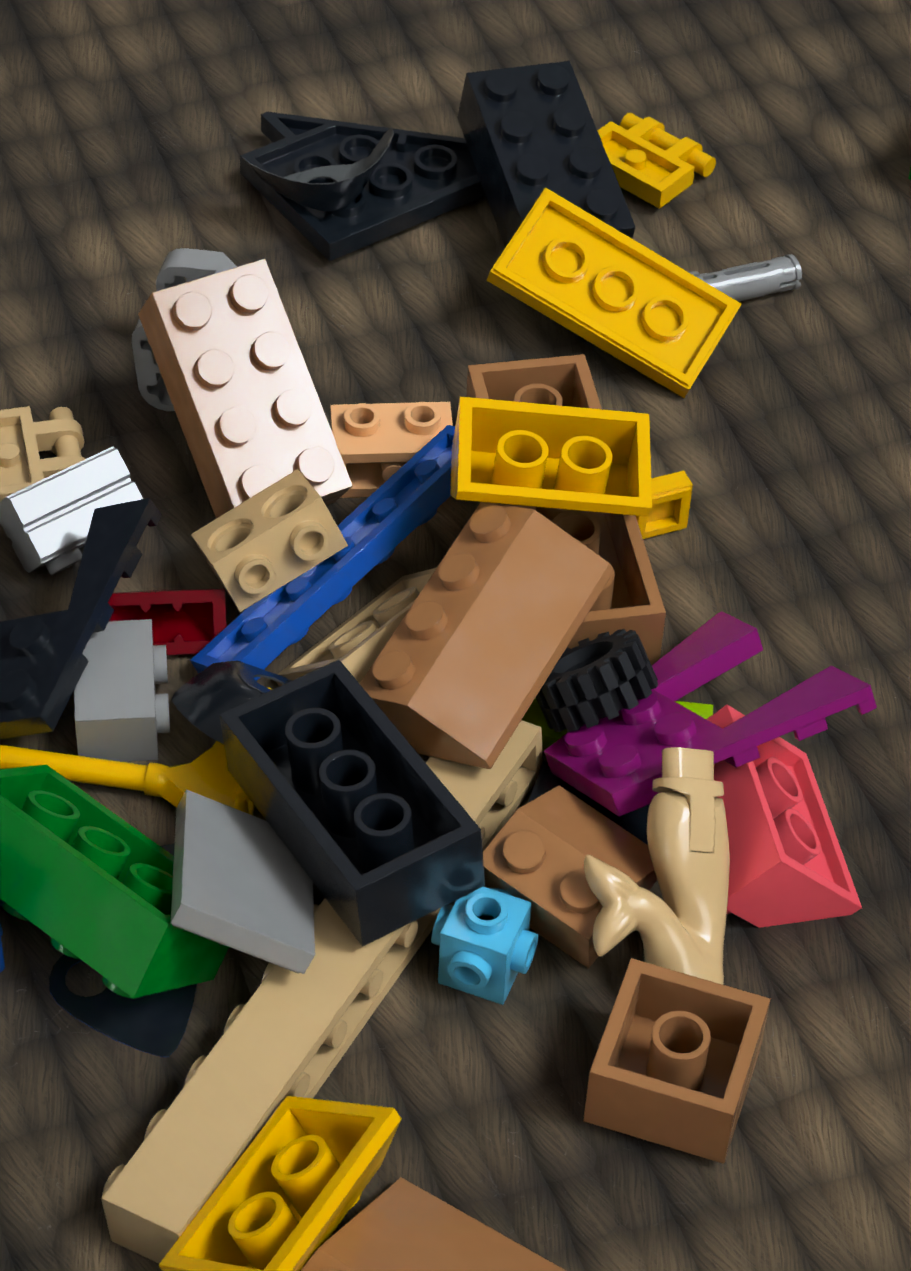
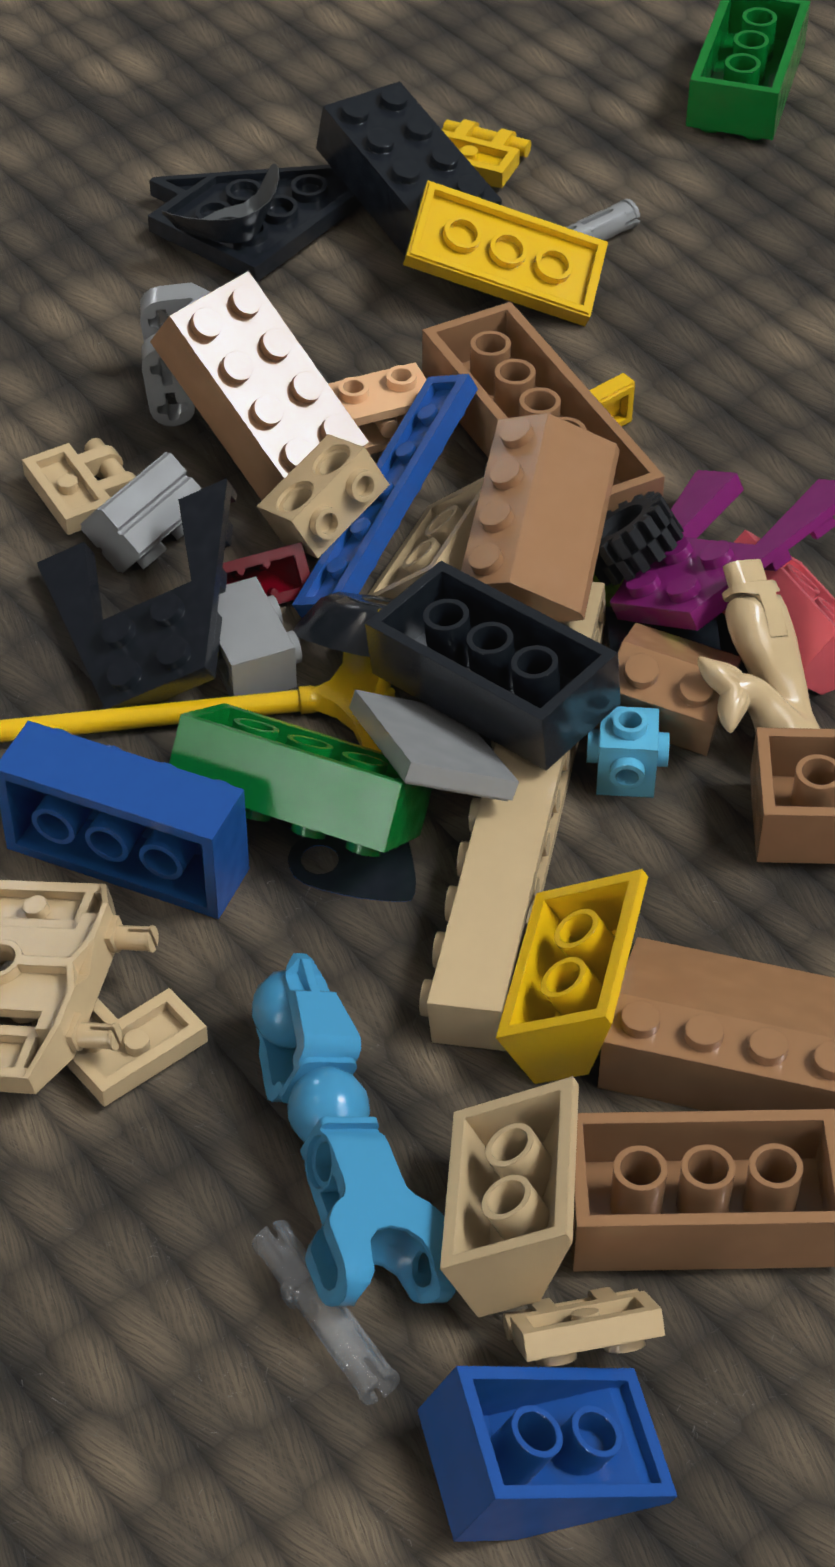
camera: 15 degrees left, 0 degrees up
yellow slope [450,397,652,517] -> none

